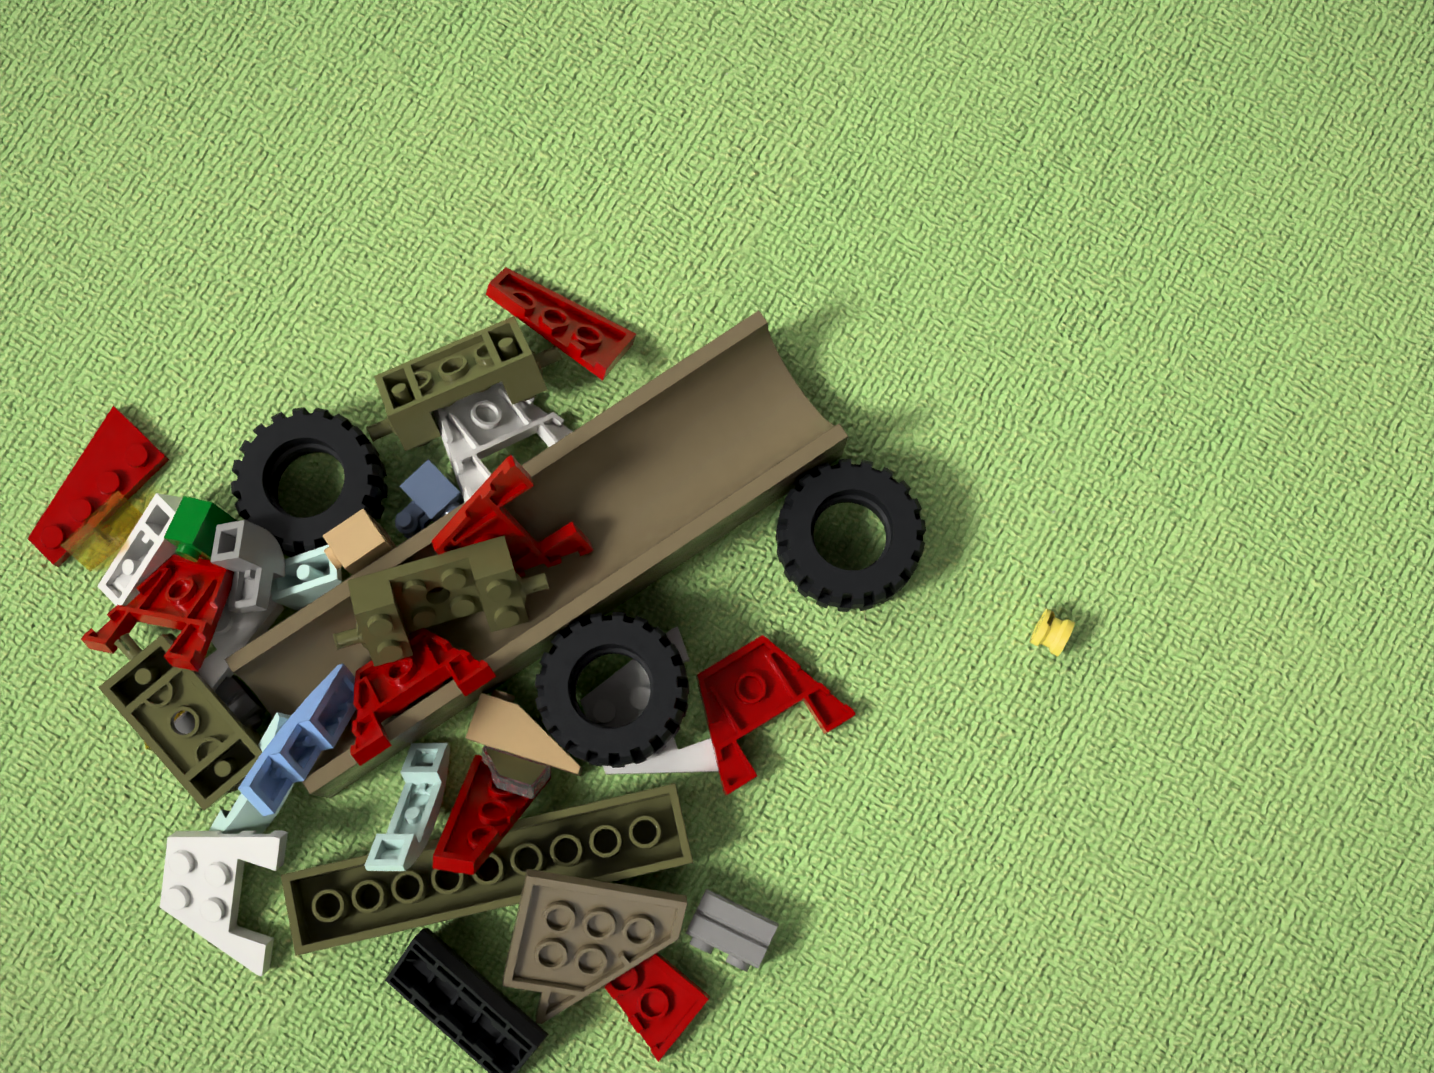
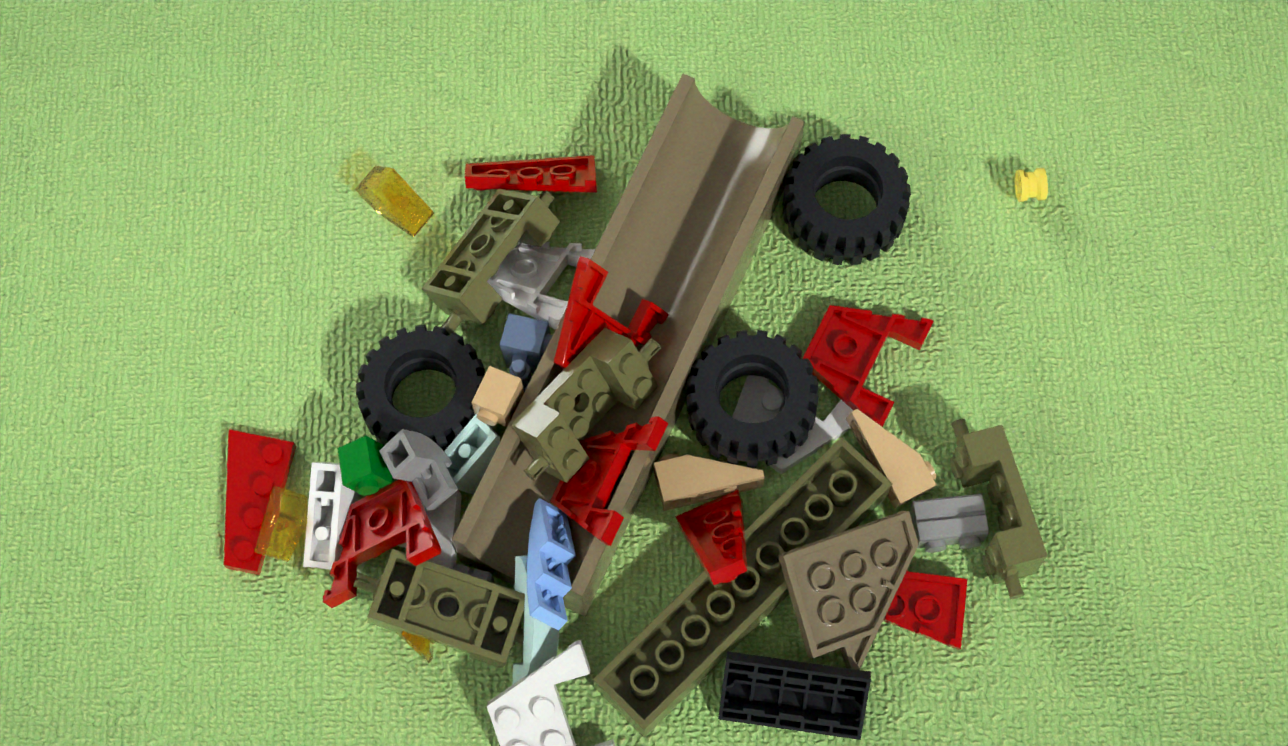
camera: 30 degrees left, 10 degrees down
light aqua slope [365,743,450,871] -> none
tile [482,745,551,799] -> none
none -> clear yellow slope [355,166,434,237]
none -> tan slope [846,409,937,509]
none -> olive brick [950,419,1048,599]

